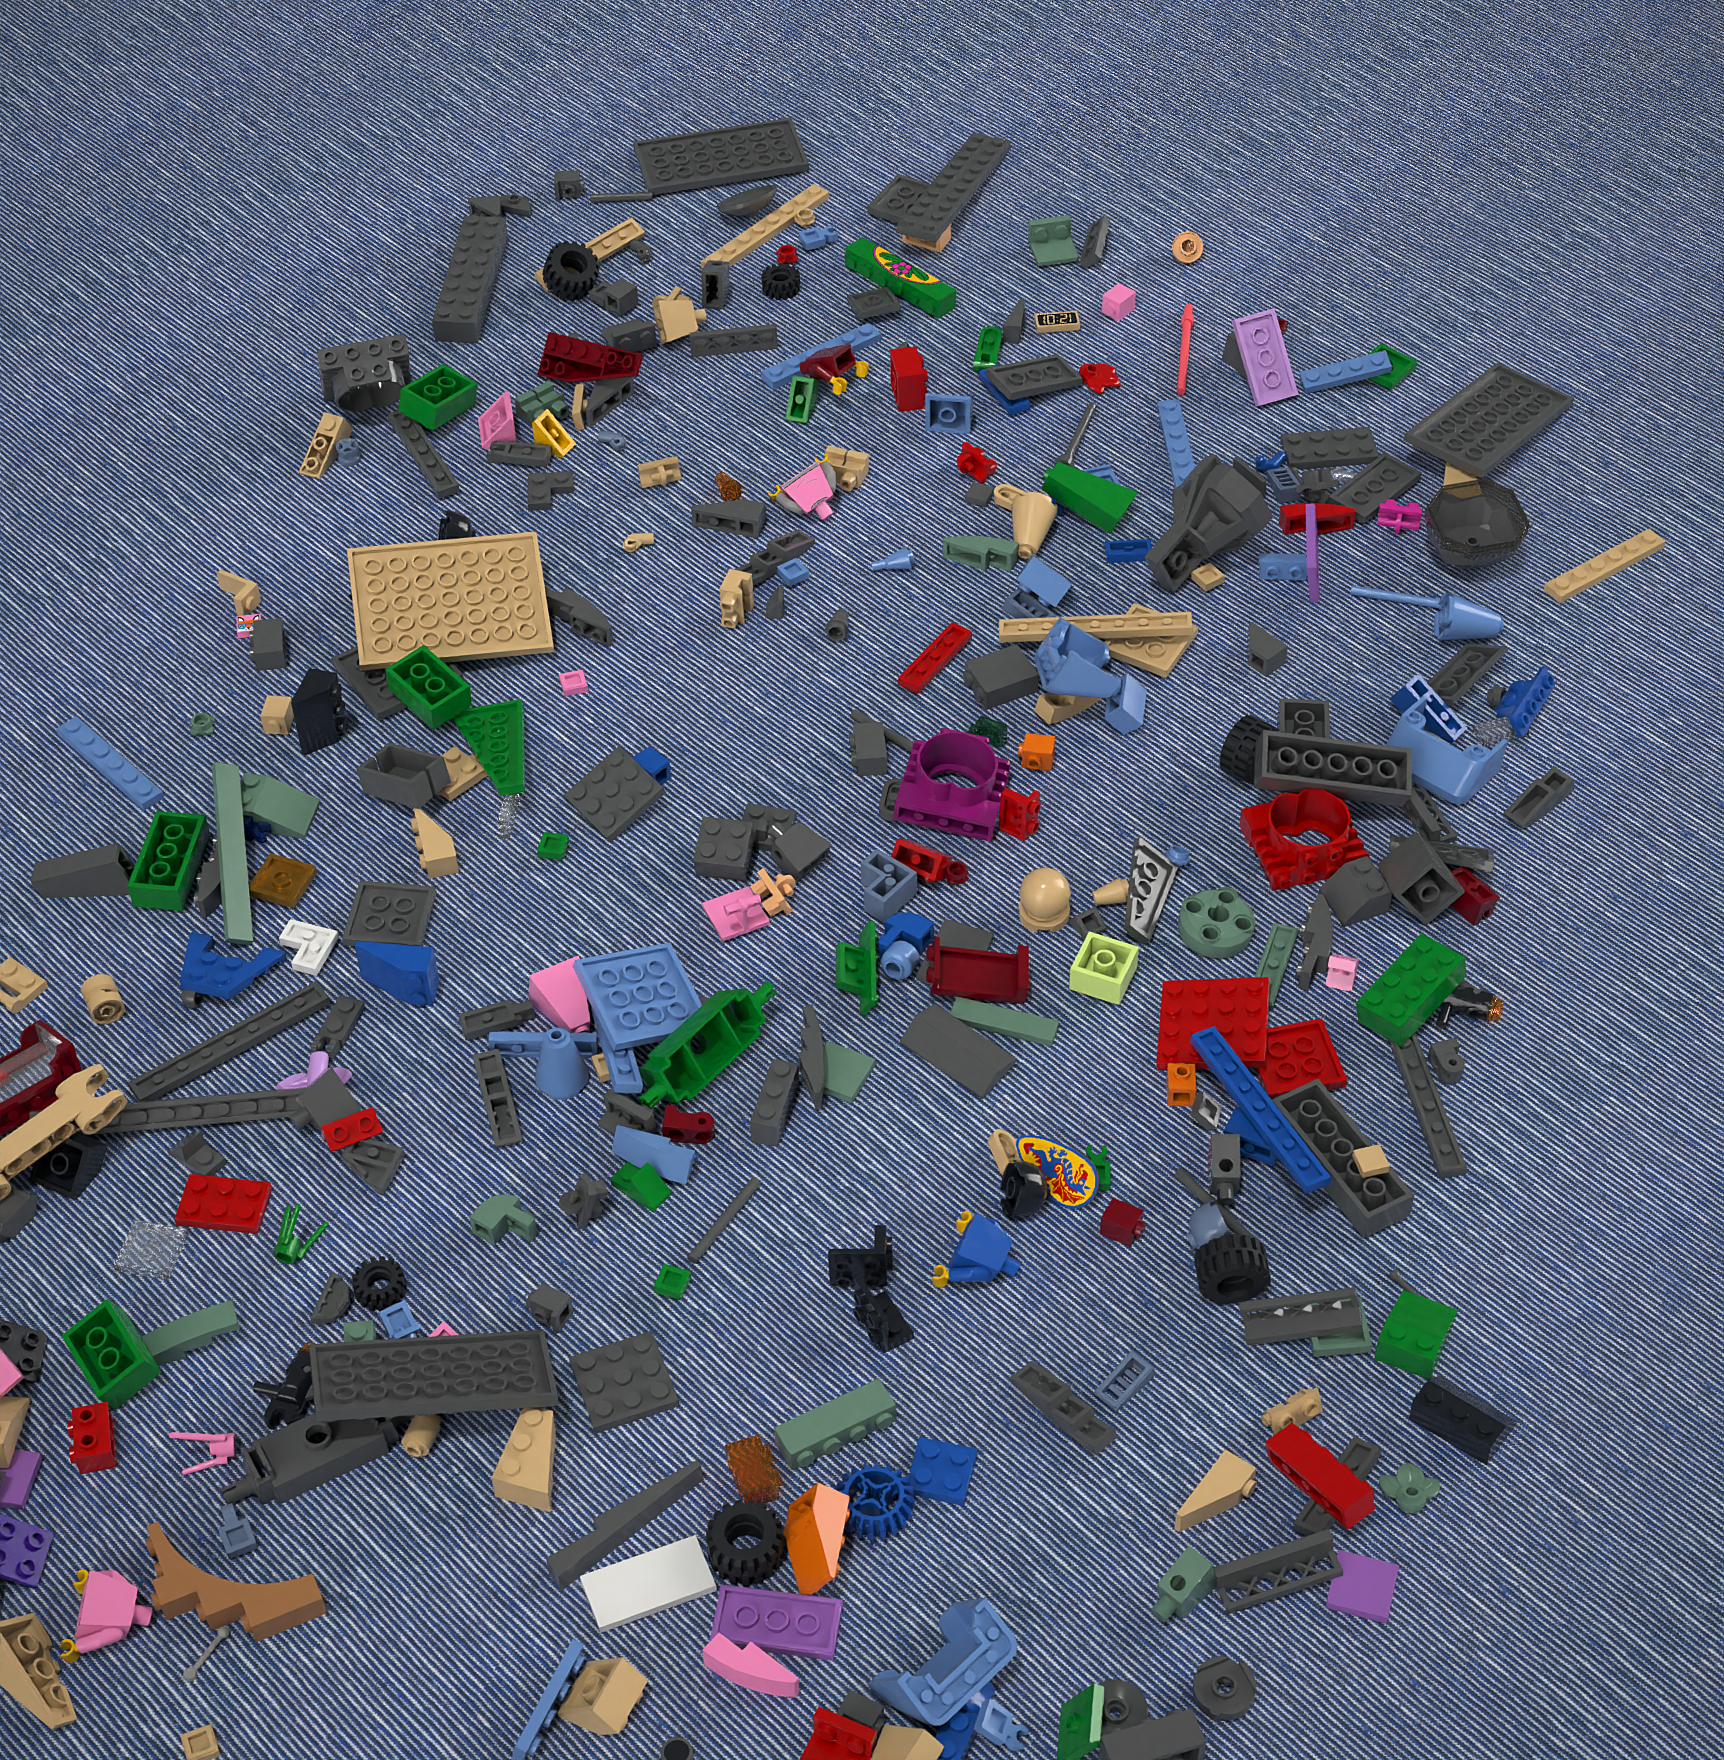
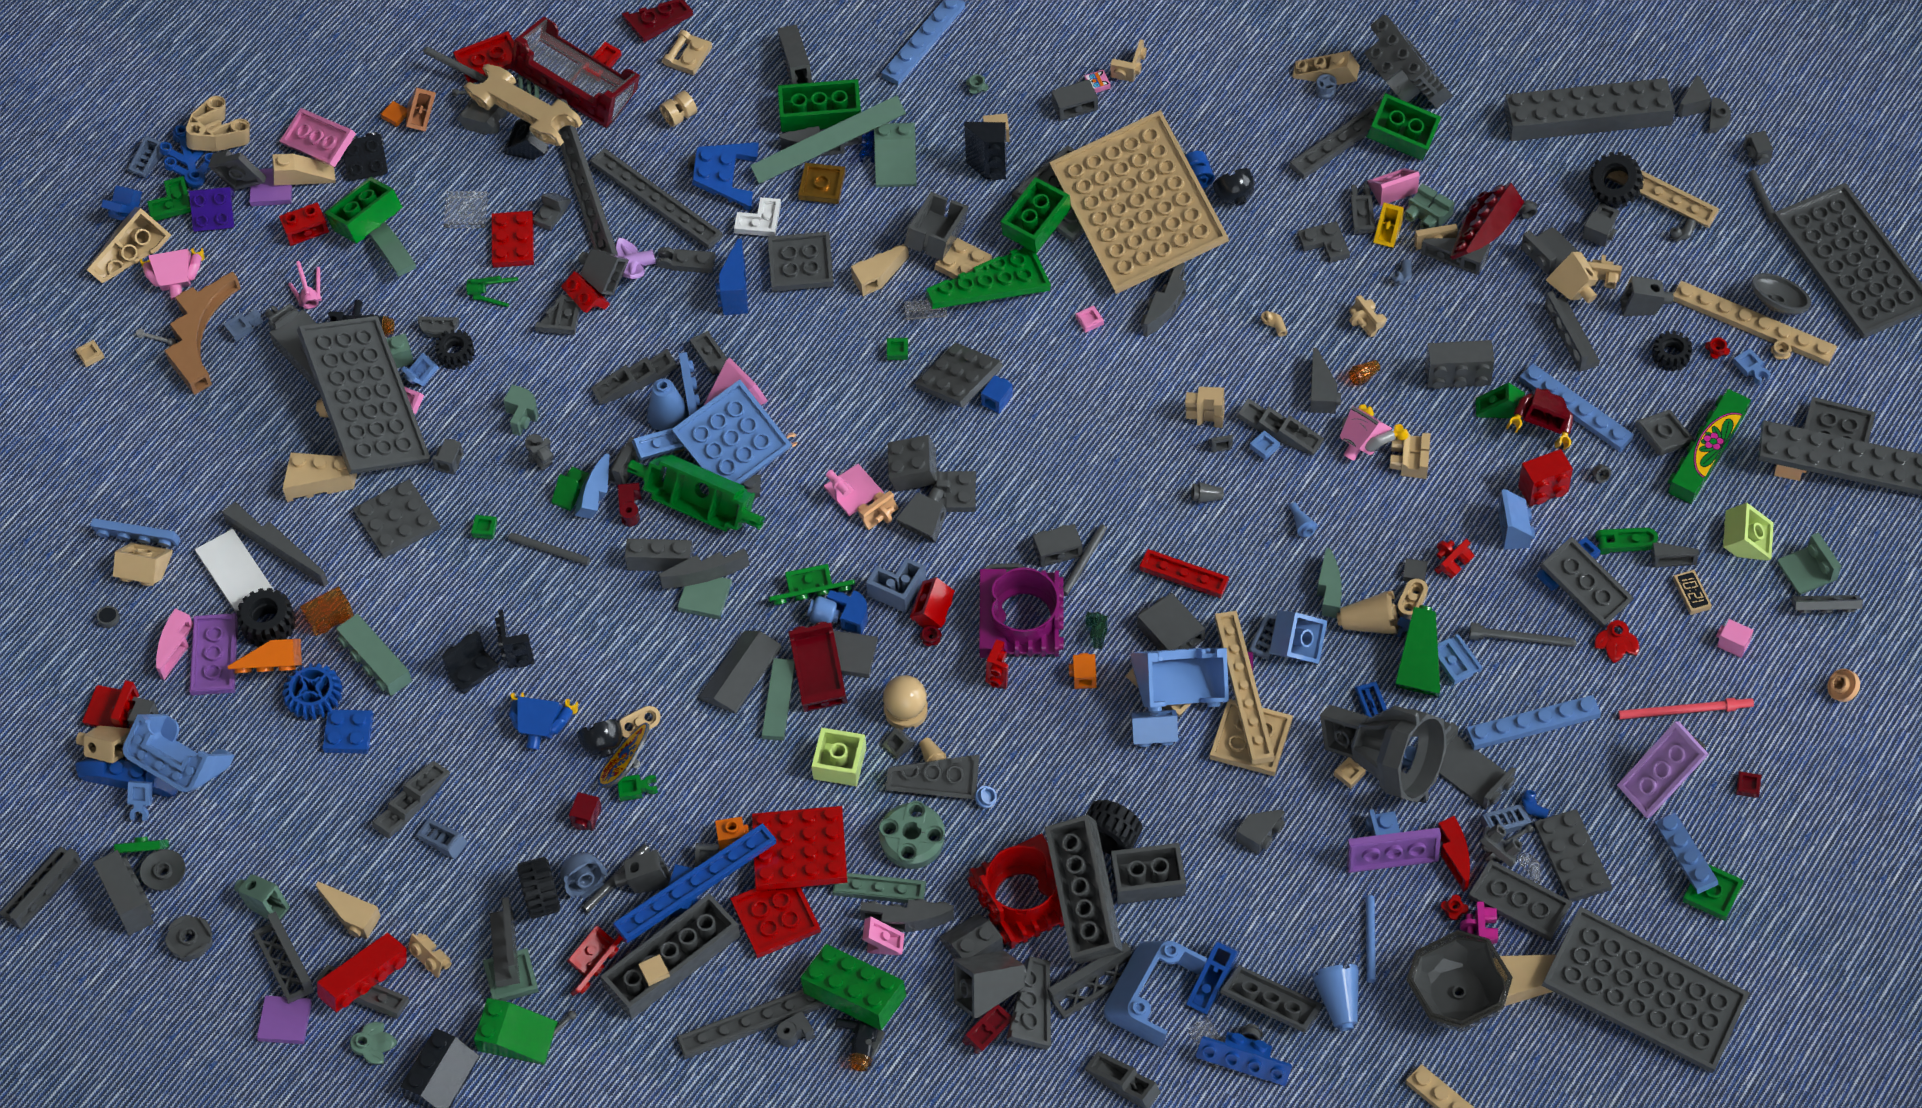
camera: 80 degrees right, 10 degrees up
none -> red bracket [567,925,625,996]
none -> dark grey brick [1425,340,1495,389]
none -> red plate [1441,894,1469,920]
none -> yellowish green slope [1723,503,1774,561]

